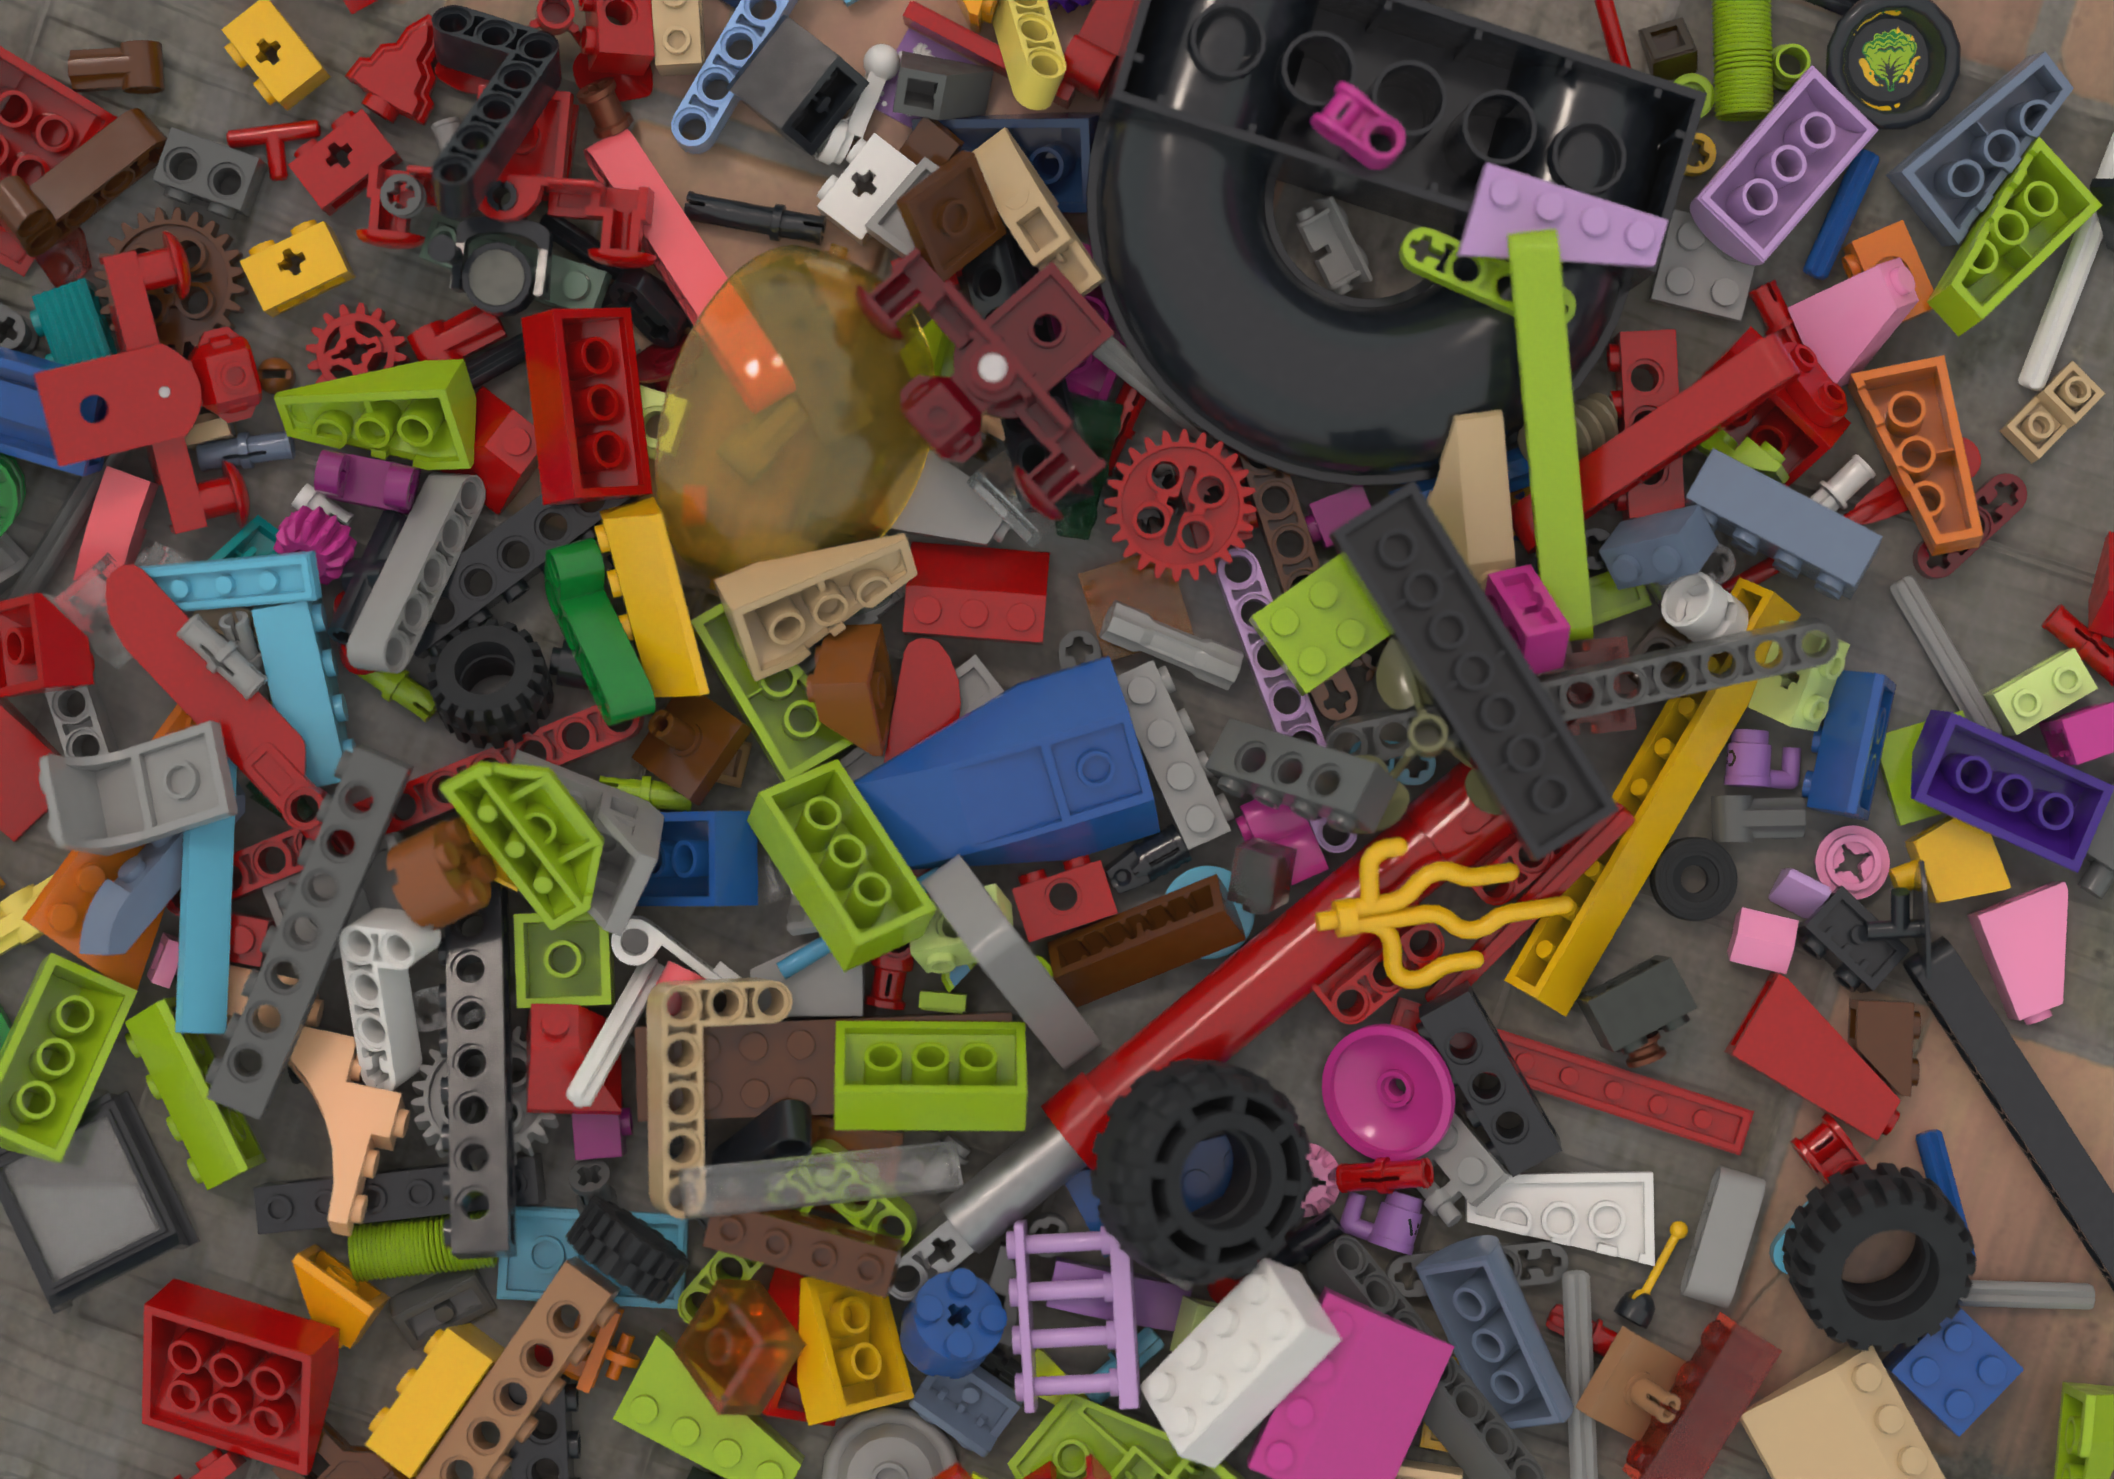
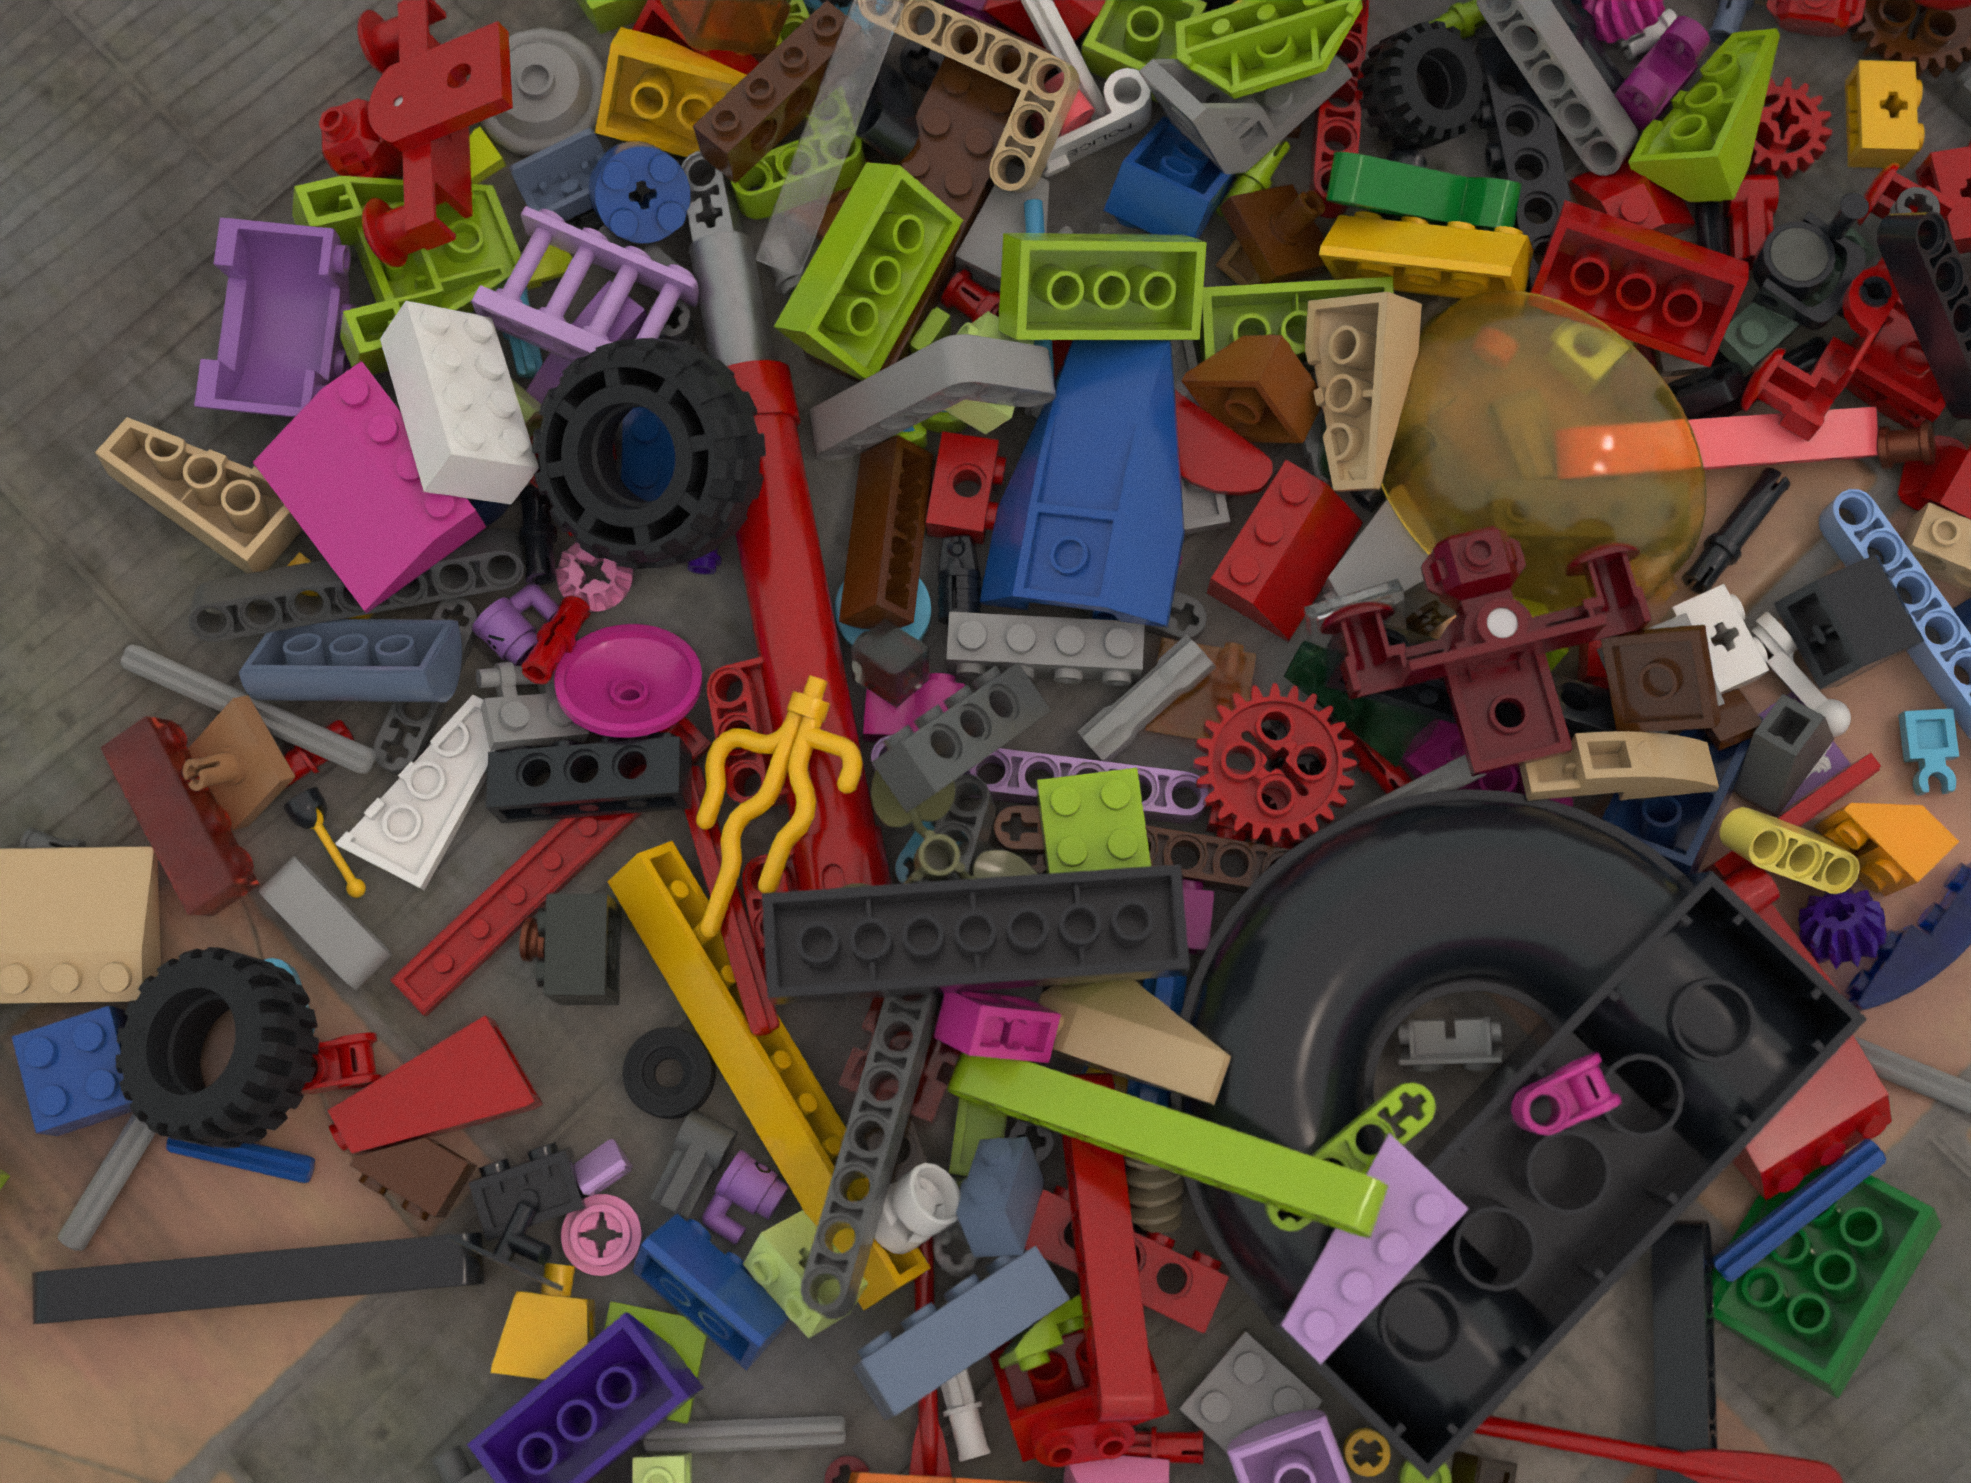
camera: 120 degrees right, 10 degrees down
dark orange hinge [257,357,296,395] -> none
bright pink piece [1727,907,1799,974] -> none
bright pink slope [1967,881,2068,1025] -> none

